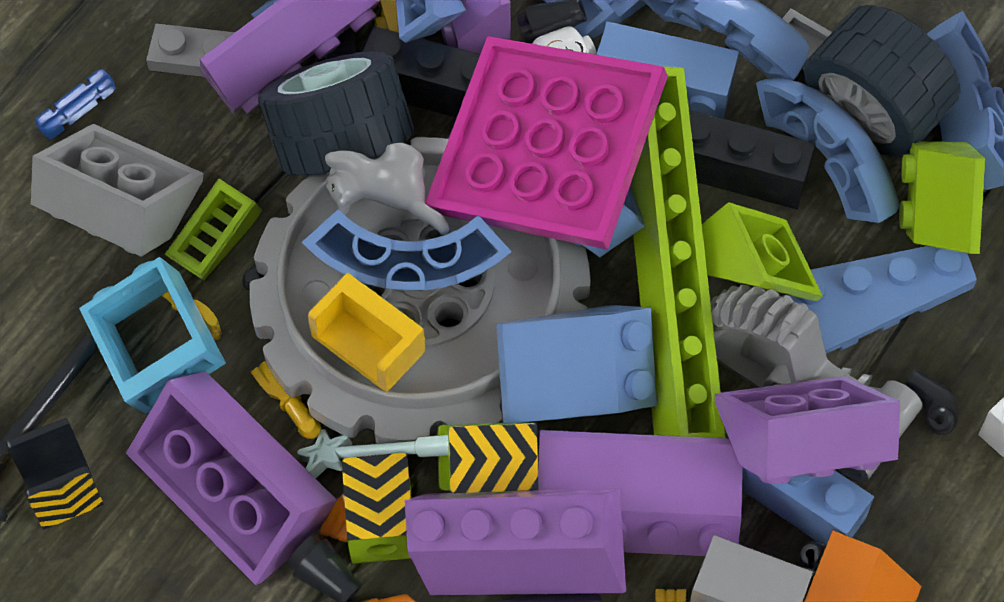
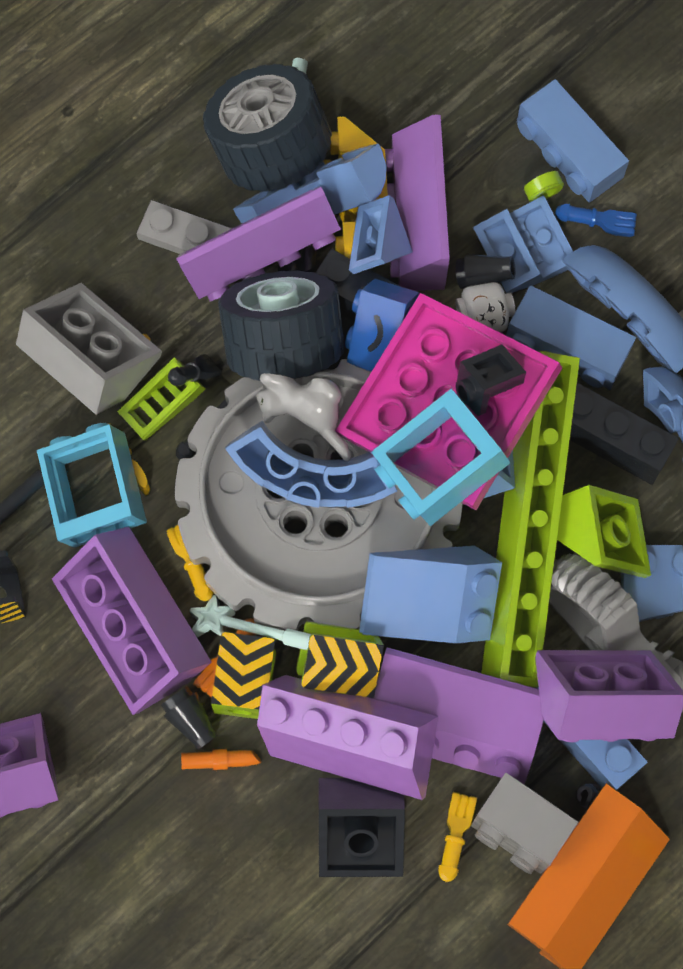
camera: 10 degrees right, 10 degrees up
axle [35,69,116,139] -> none
yellow panel [308,272,425,393] -> none
none -> black piece [168,354,222,386]
none -> blue brick [345,279,419,372]
none -> medium azure window [371,388,510,526]
none -> black bracket [455,344,526,416]

